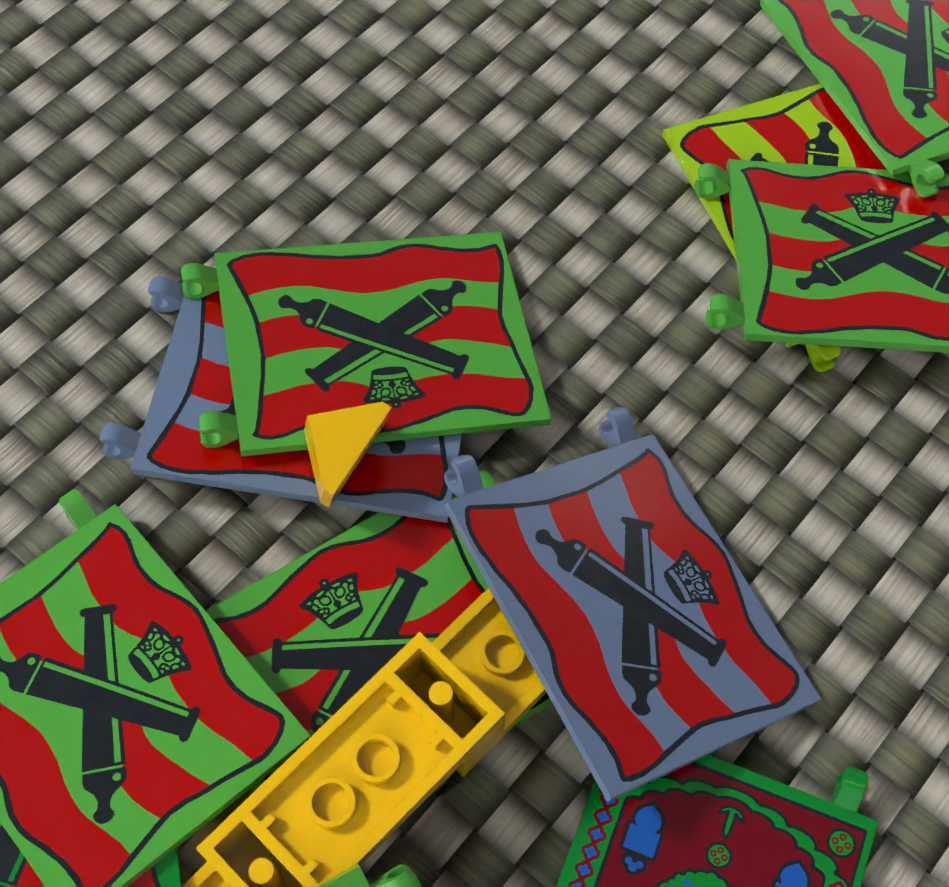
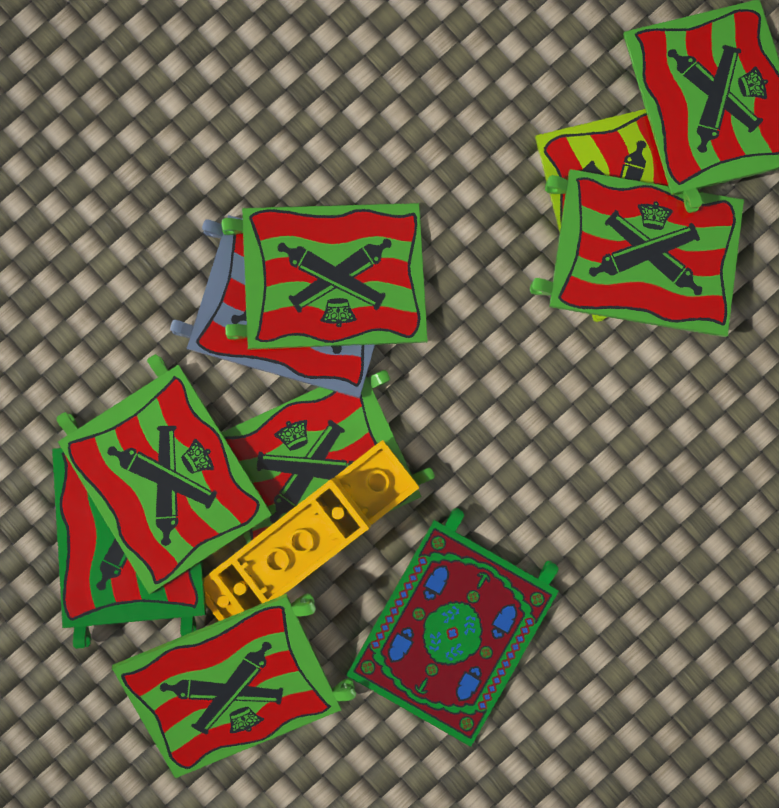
camera: 15 degrees right, 25 degrees up
yellow slope [304,402,392,508] -> none
flag [444,407,822,802] -> none

